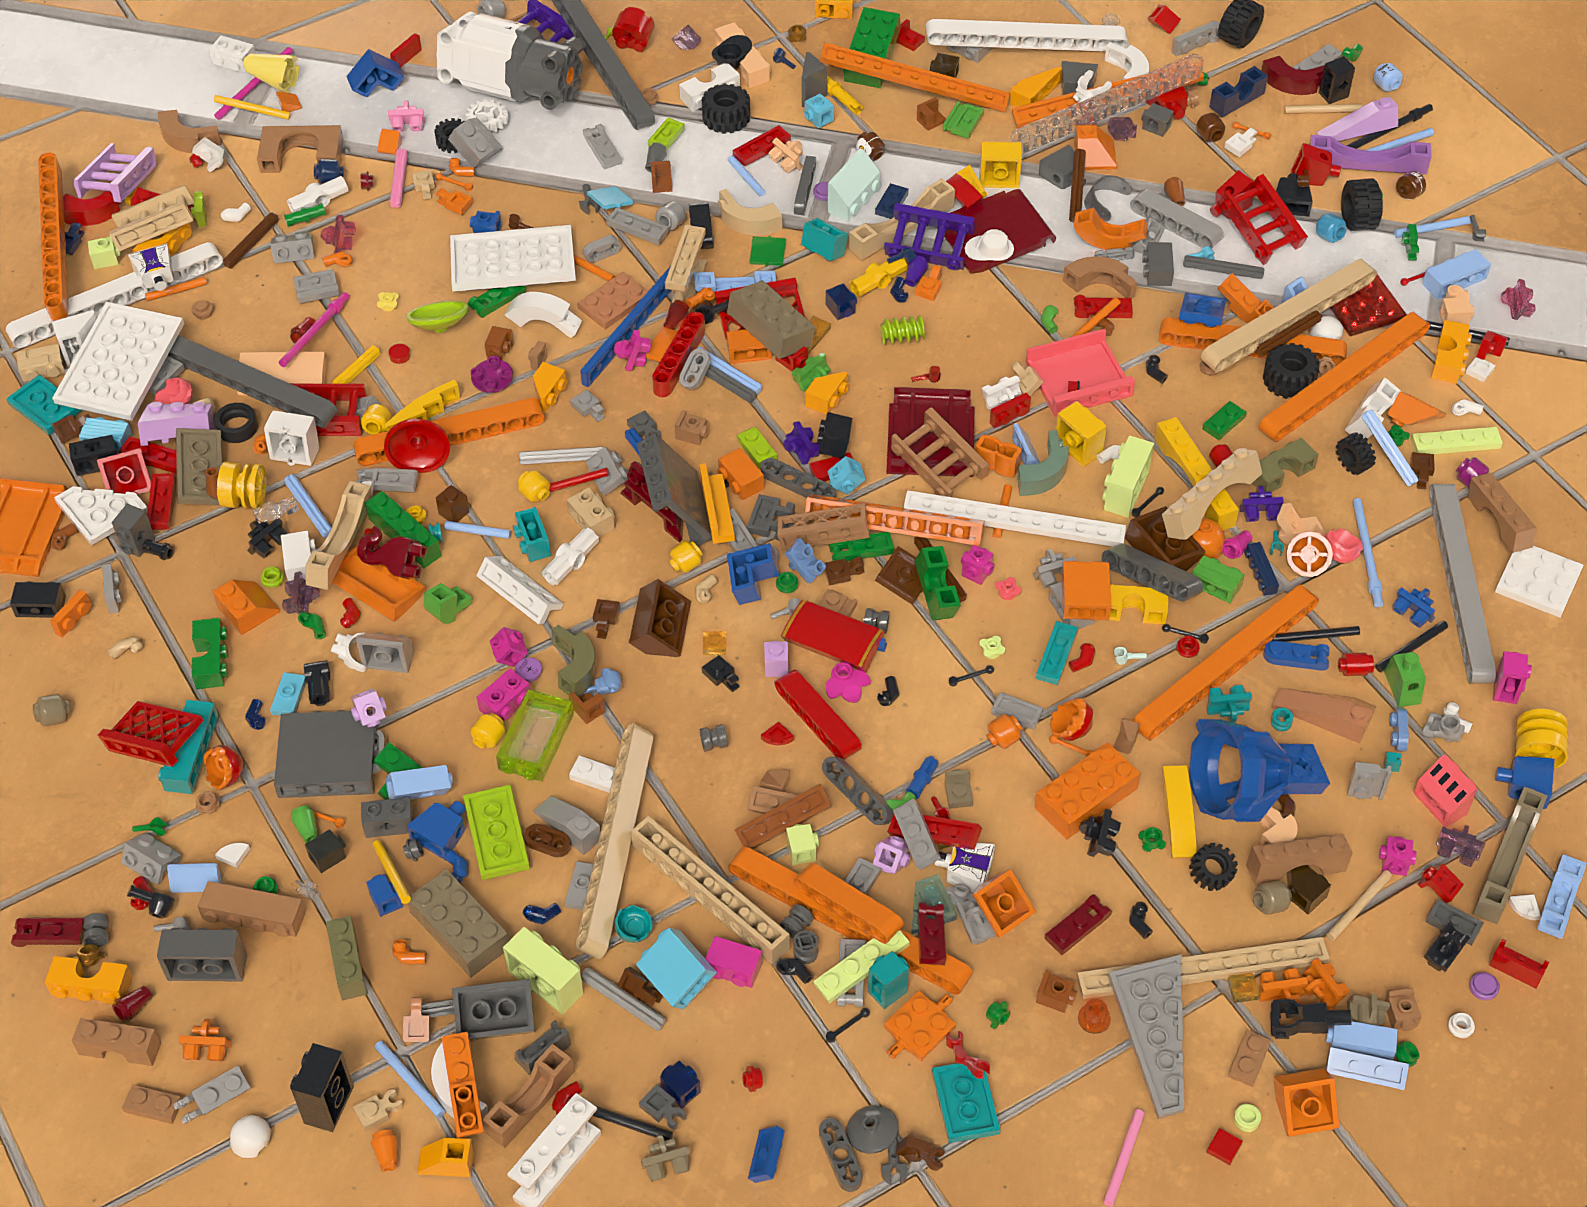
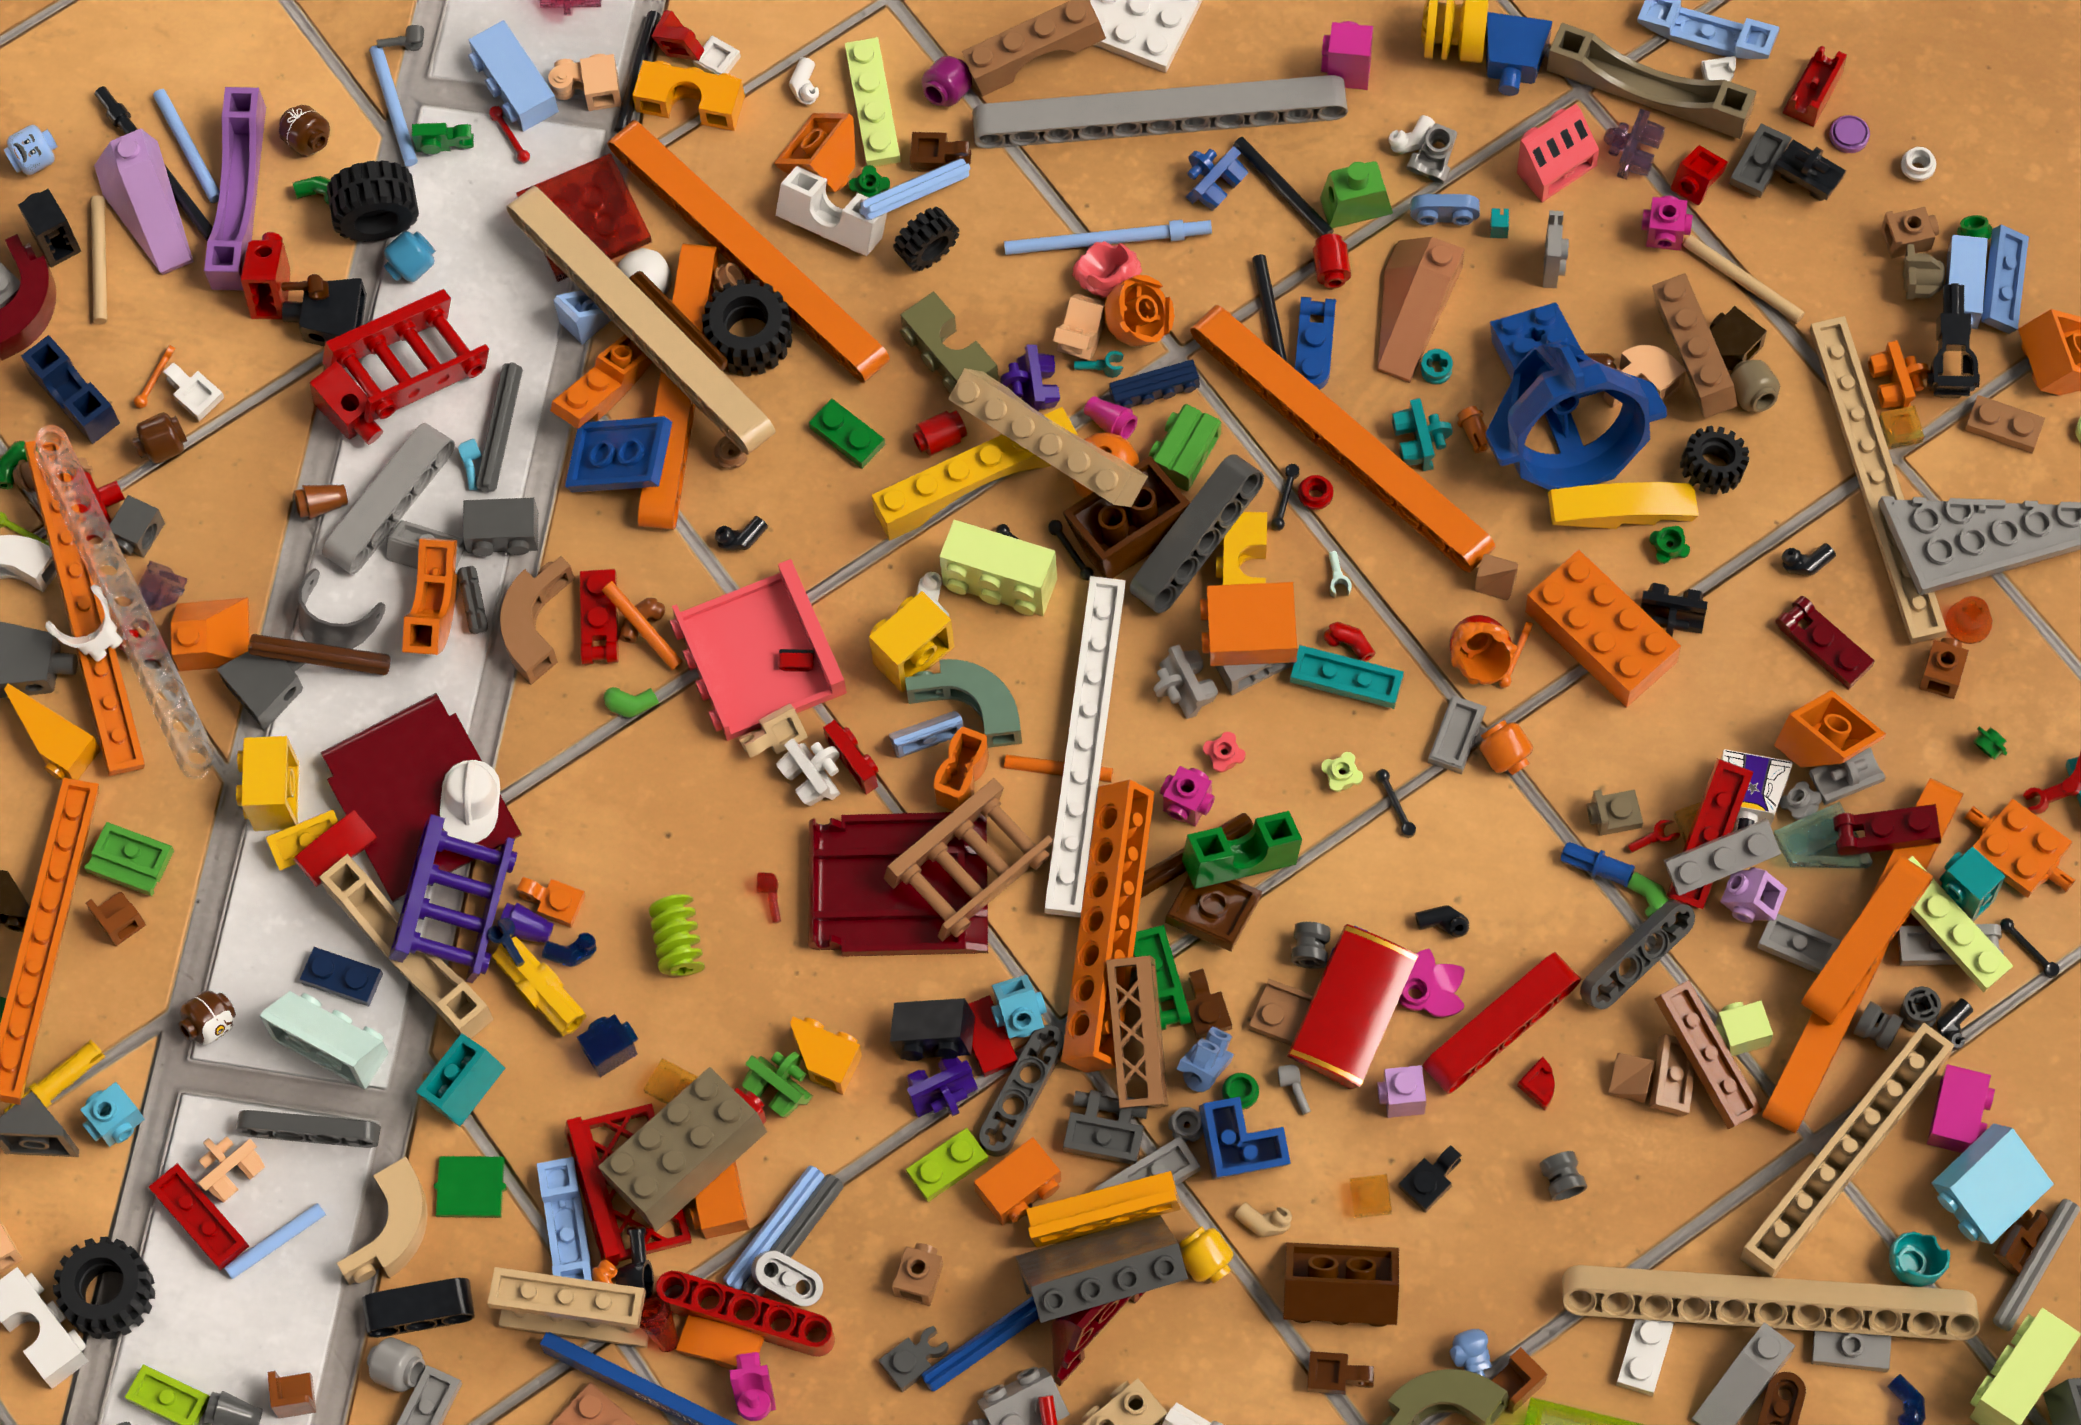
camera: 90 degrees left, 15 degrees up
medium lavender piece [813,182,829,201] -> none
orange hips [1302,958,1349,1010] -> none

